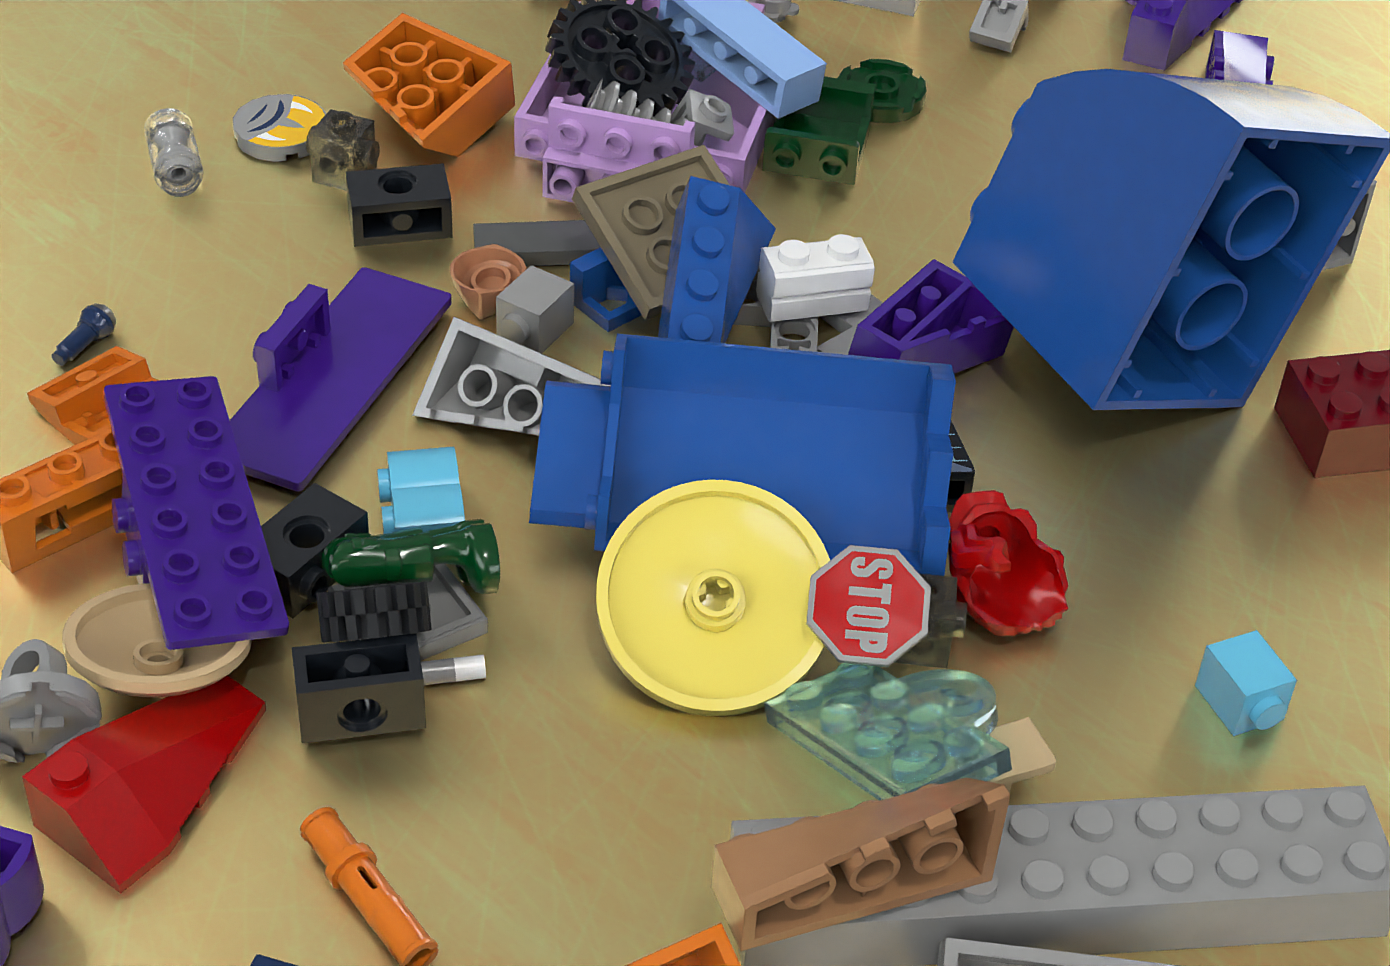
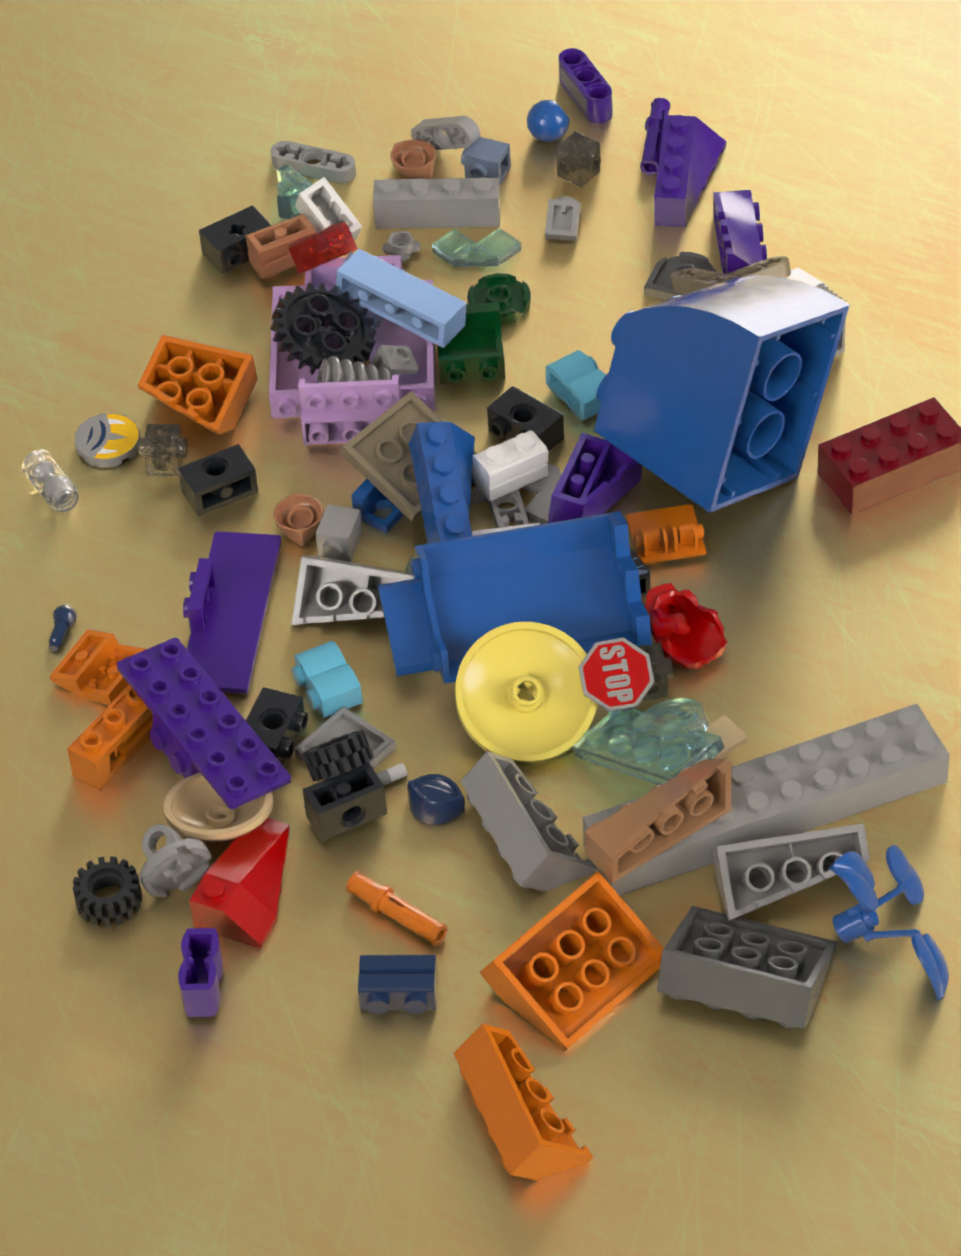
camera: 10 degrees left, 5 degrees up
dark green piece [322,519,500,594] -> none
dark grey tile [473,220,600,266] -> none
medium azure brick [1195,630,1297,736] -> none
none -> dark blue hat [407,774,465,825]
none -> clear light blue tile [432,228,521,267]
none -> light grey wedge [460,751,598,892]
none -> black brick [487,386,564,452]
none -> medium azure brick [546,350,606,421]
none -> orange hinge [626,504,706,564]

